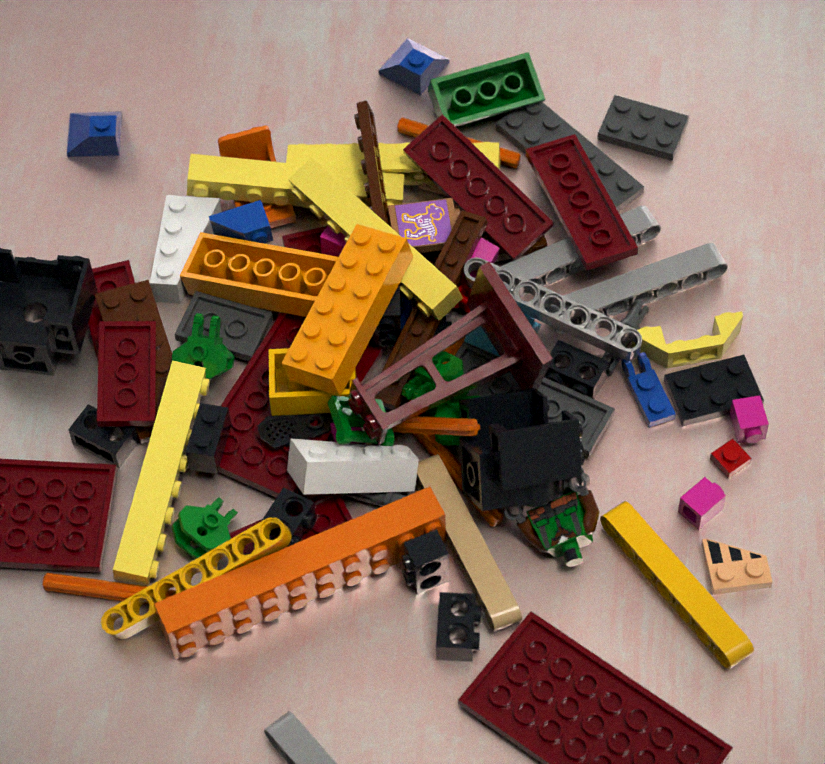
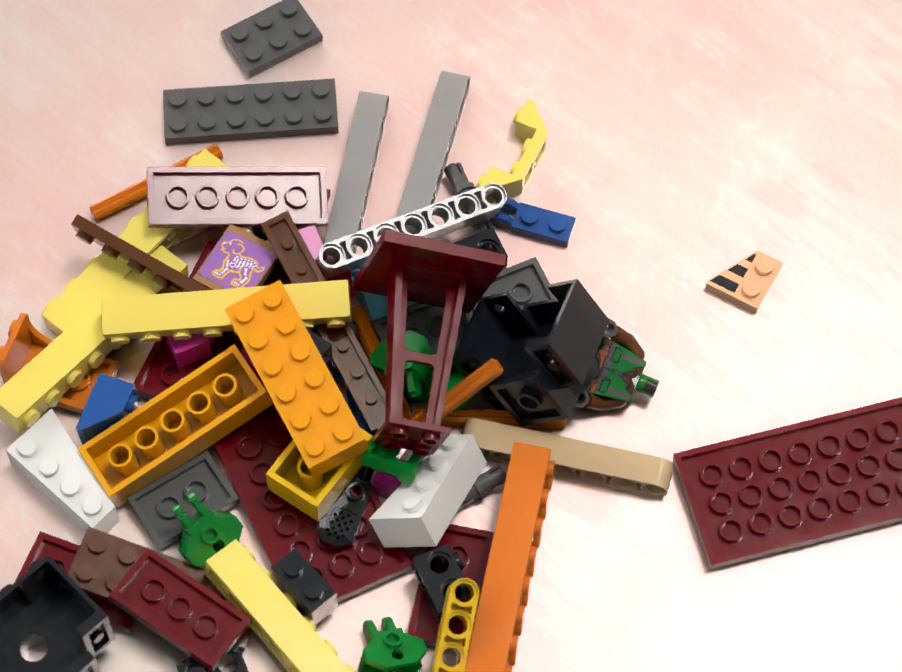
camera: 55 degrees left, 5 degrees up
blue slope [378,38,449,95] -> none
black brick [401,529,450,594] -> none
green slope [428,52,545,126] -> none
black brick [436,592,481,662] -> none
dark red plate [526,134,638,271] -> none
yellow beam [600,501,754,669] -> none
black plate [664,355,764,427] -> none
dark pink brick [678,477,726,530] -> none
red plate [710,439,752,479] -> none
dark pink brick [729,396,769,444] -> none

